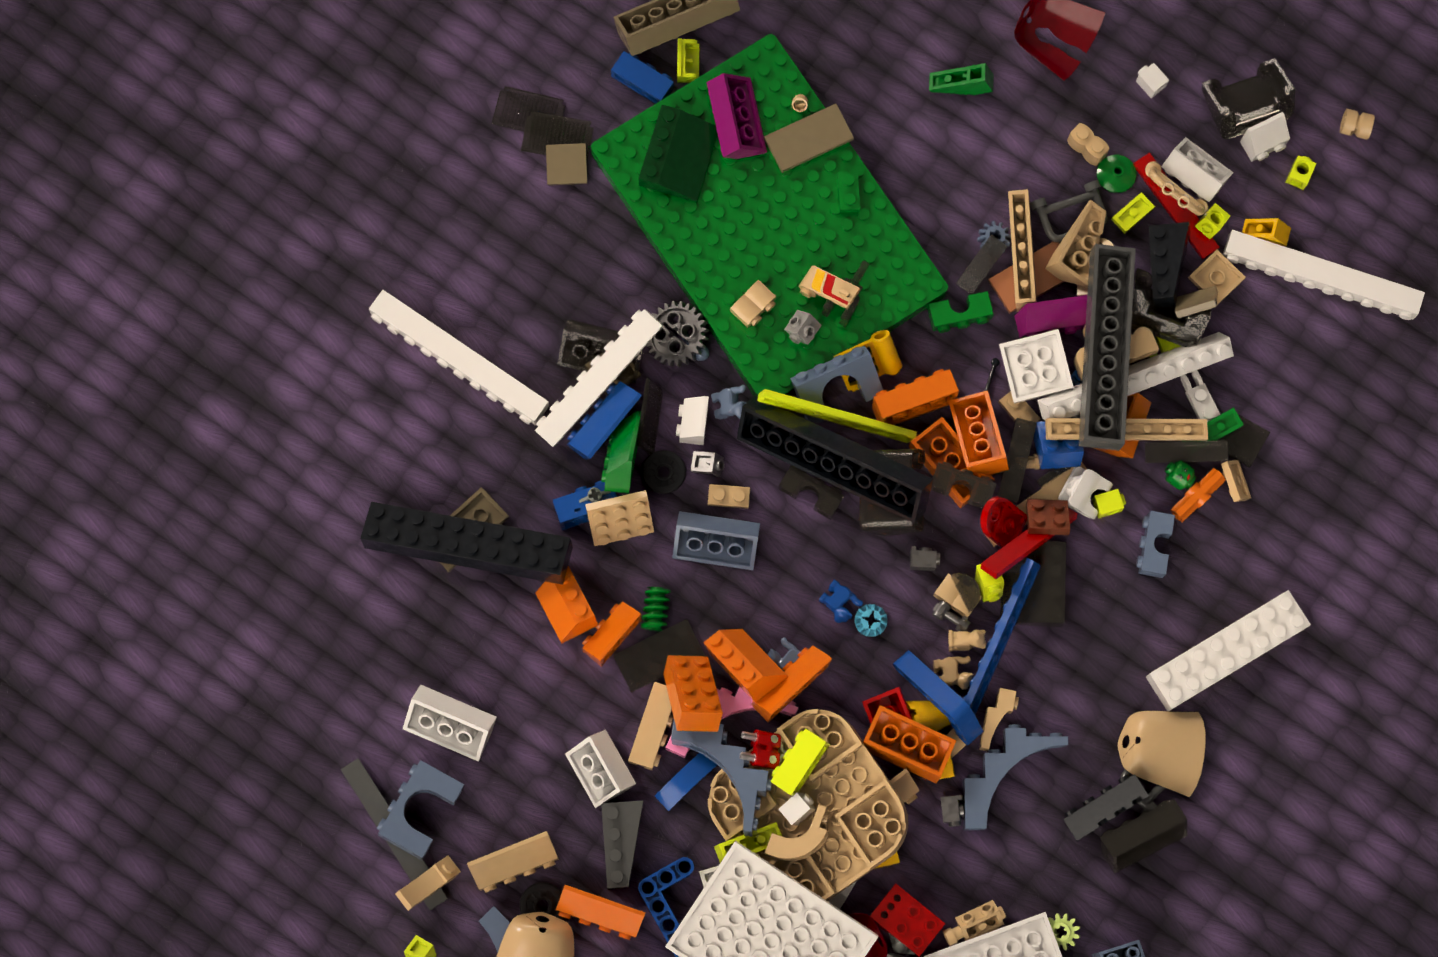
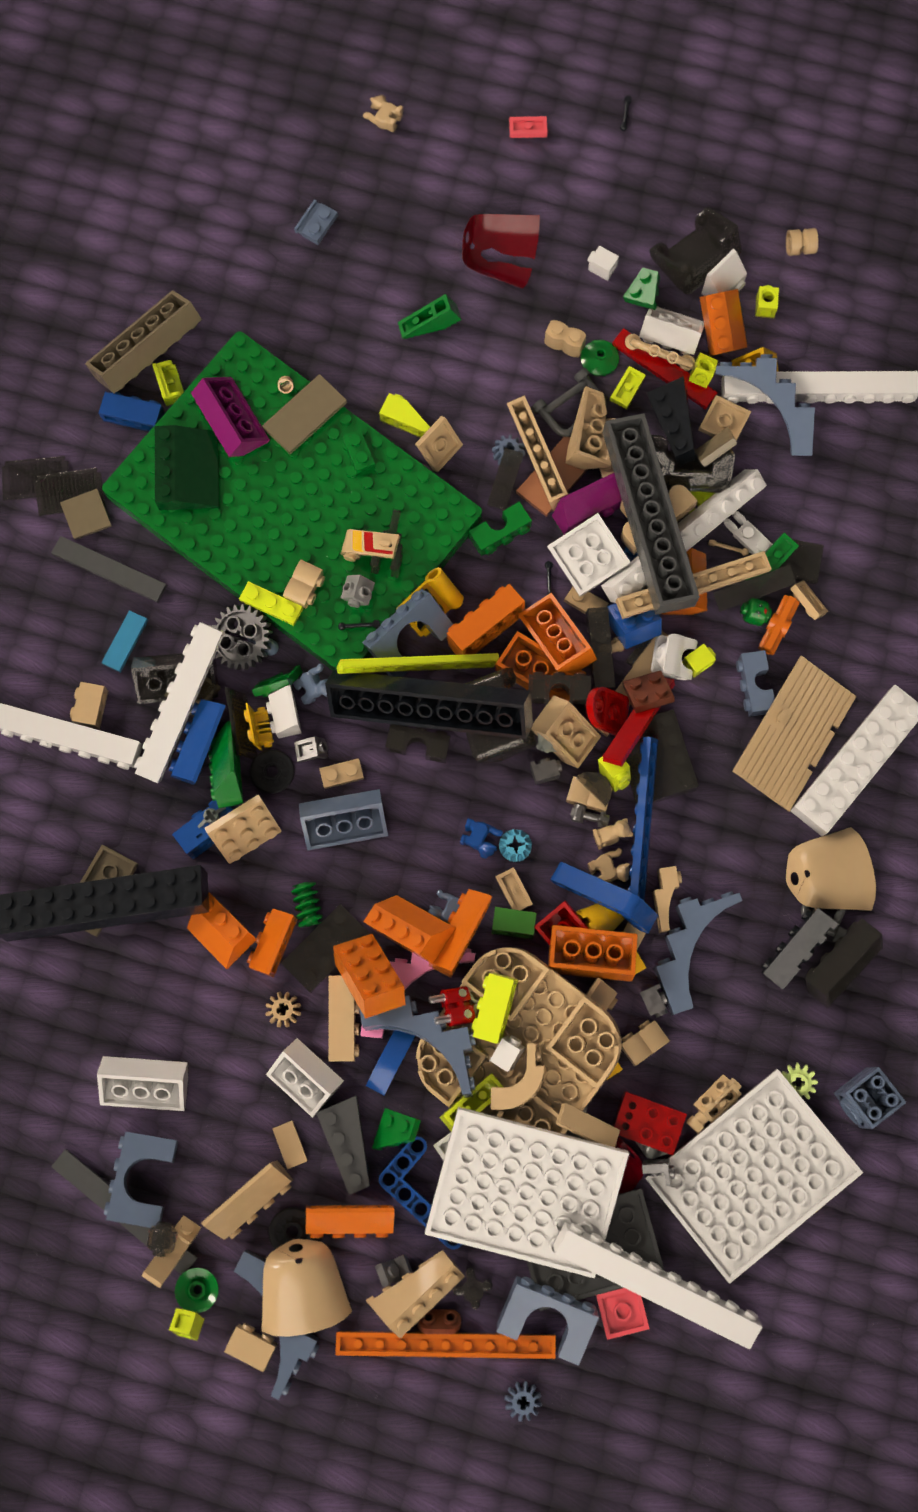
camera: 15 degrees left, 0 degrees up
none -> dark grey tile [51,536,167,603]
none -> tan brick [70,682,108,729]
none -> dark azure tile [101,610,148,673]
none -> clear smoke head [147,1222,178,1257]
none -> green dish [175,1267,219,1313]
none -> neon yellow plate [239,581,303,626]
none -> yellow hinge [244,703,274,751]
none -> green wing [252,665,302,697]
none -> tan gear [266,992,301,1028]
none -> tan tile [273,1120,308,1169]
none -> black hinge [338,620,380,630]
none -> green wing [372,1108,421,1150]
none -> neon yellow slope [379,393,430,438]
none -> tan plate [415,416,463,473]
none -> bright green hinge [491,907,537,939]
none -> tan plate [495,867,533,911]
none -> tan piece [531,696,601,768]
none -> tan tile [556,1103,620,1147]
none -> tan brick [621,1020,670,1066]
none -> wing [623,268,660,310]
none -> orange slope [700,289,747,356]
none -> tan hinge [708,540,749,556]
none -> sand blue arch [716,354,815,456]
none -> tan door [732,656,856,812]

